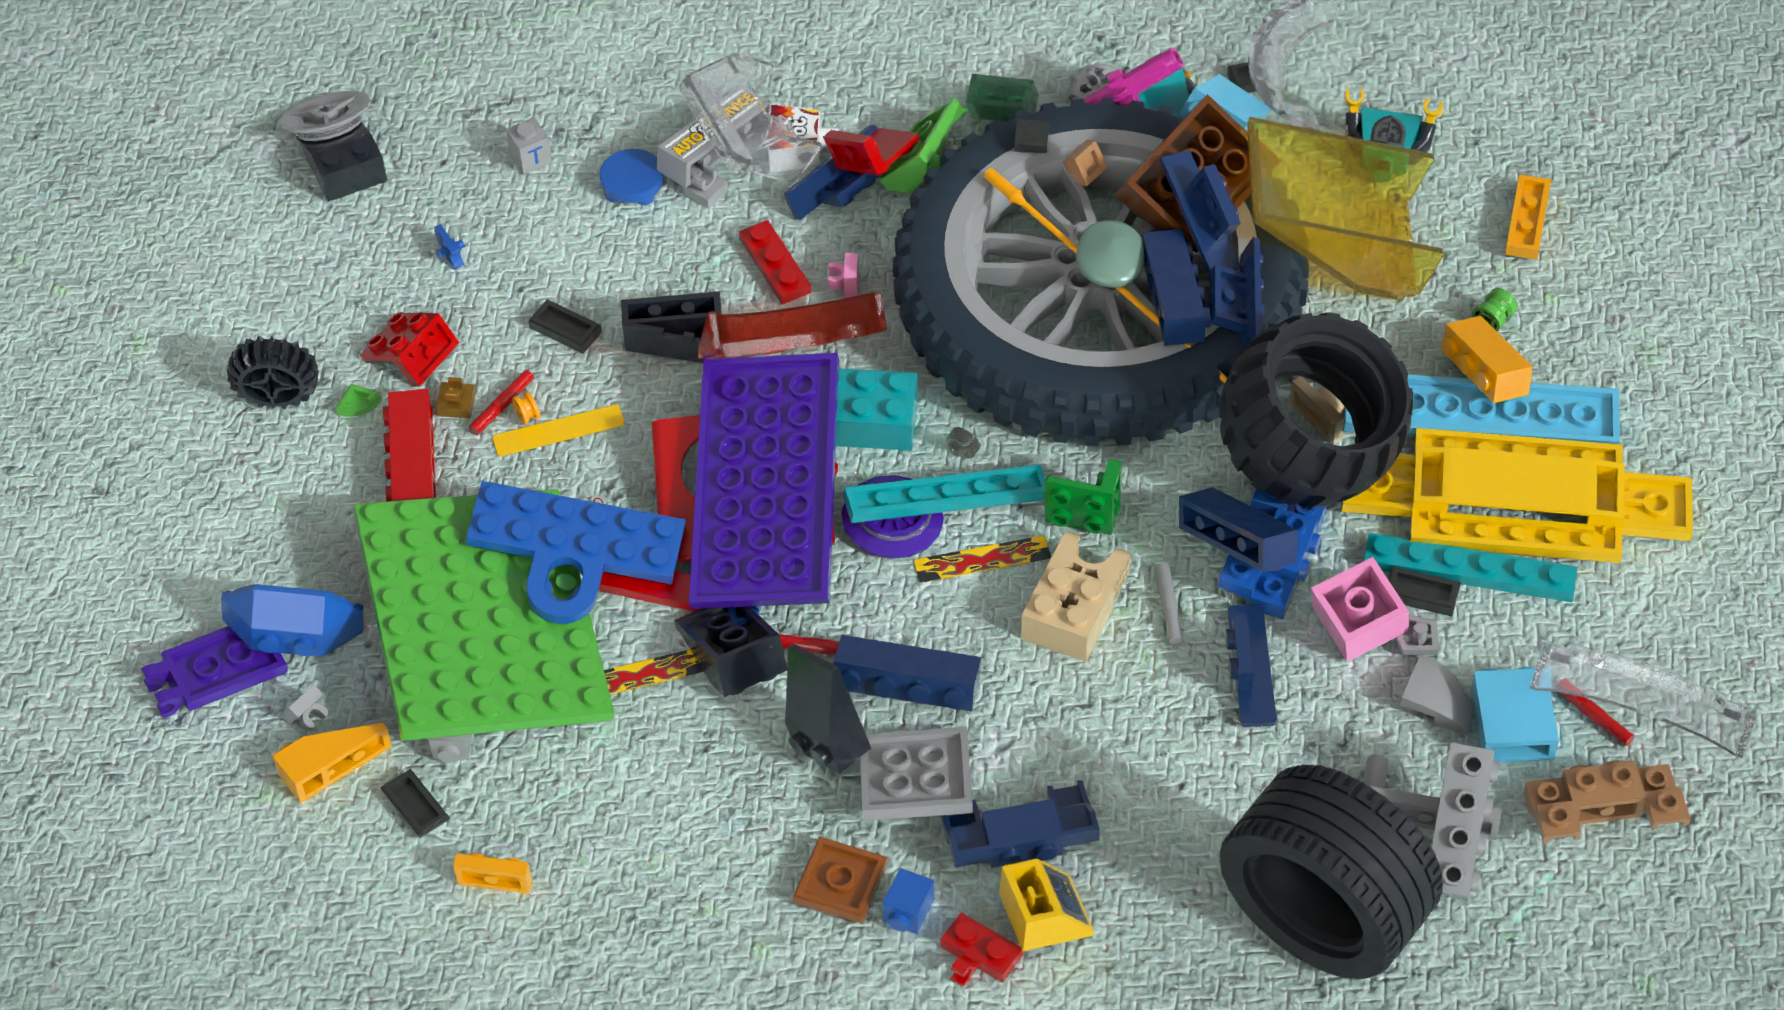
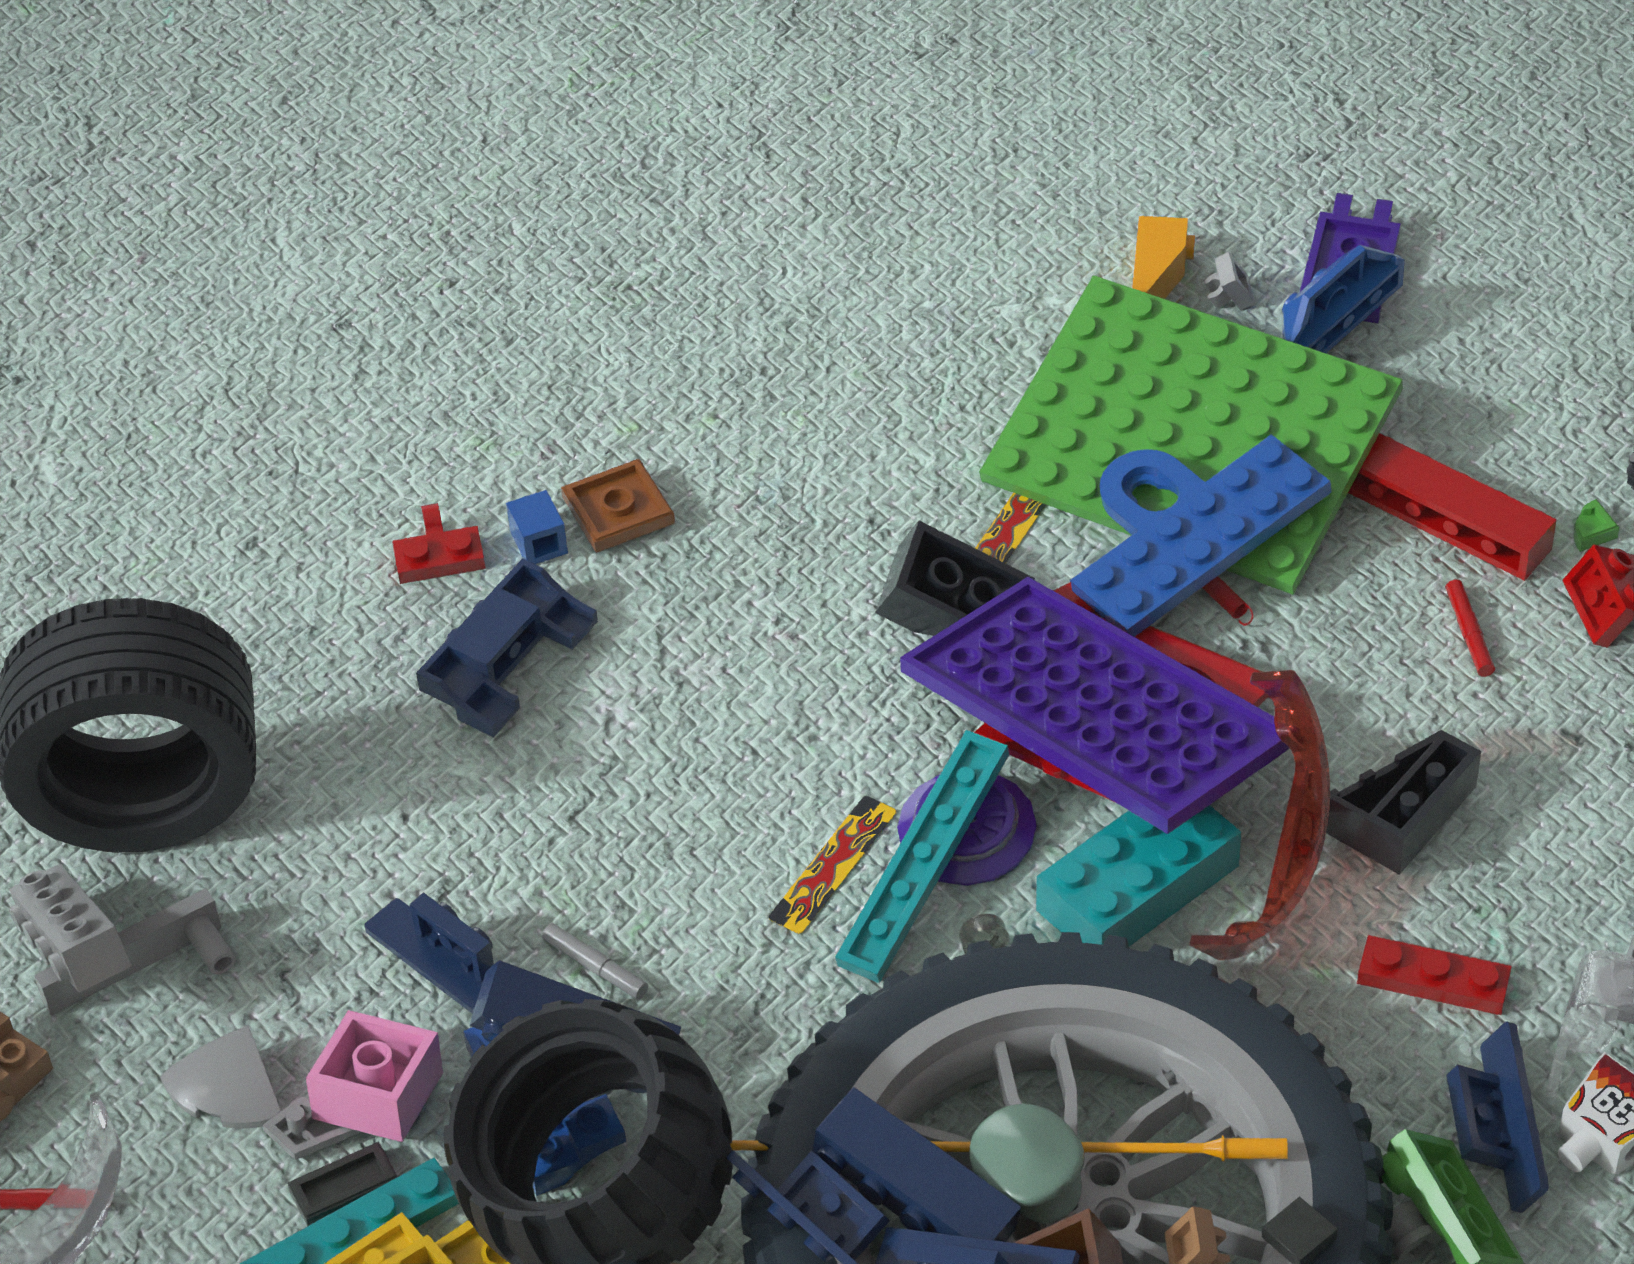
camera: 135 degrees right, 5 degrees down
pearl dark grey tile [380,768,450,838] -> none
pearl gold tile [436,377,476,418] -> none
light orange plate [453,853,532,894] -> none
yellow sticker [493,404,625,457] -> none
light orange bush [512,391,540,425] -> none
pearl dark grey tile [528,299,602,354] -> none
red piece [779,634,840,655] -> none
black slope [785,644,871,774] -> none
red bracket [823,128,920,175] -> none
bright pink tile [828,253,859,299] -> none
dark blue brick [833,635,982,711] -> none
light grey plate [860,726,973,821] -> none
yellow slope [999,859,1094,951] -> none
tan brick [1021,531,1131,662] -> none
green bracket [1045,459,1122,535] -> none
medium azure brick [1470,667,1559,762] -> none

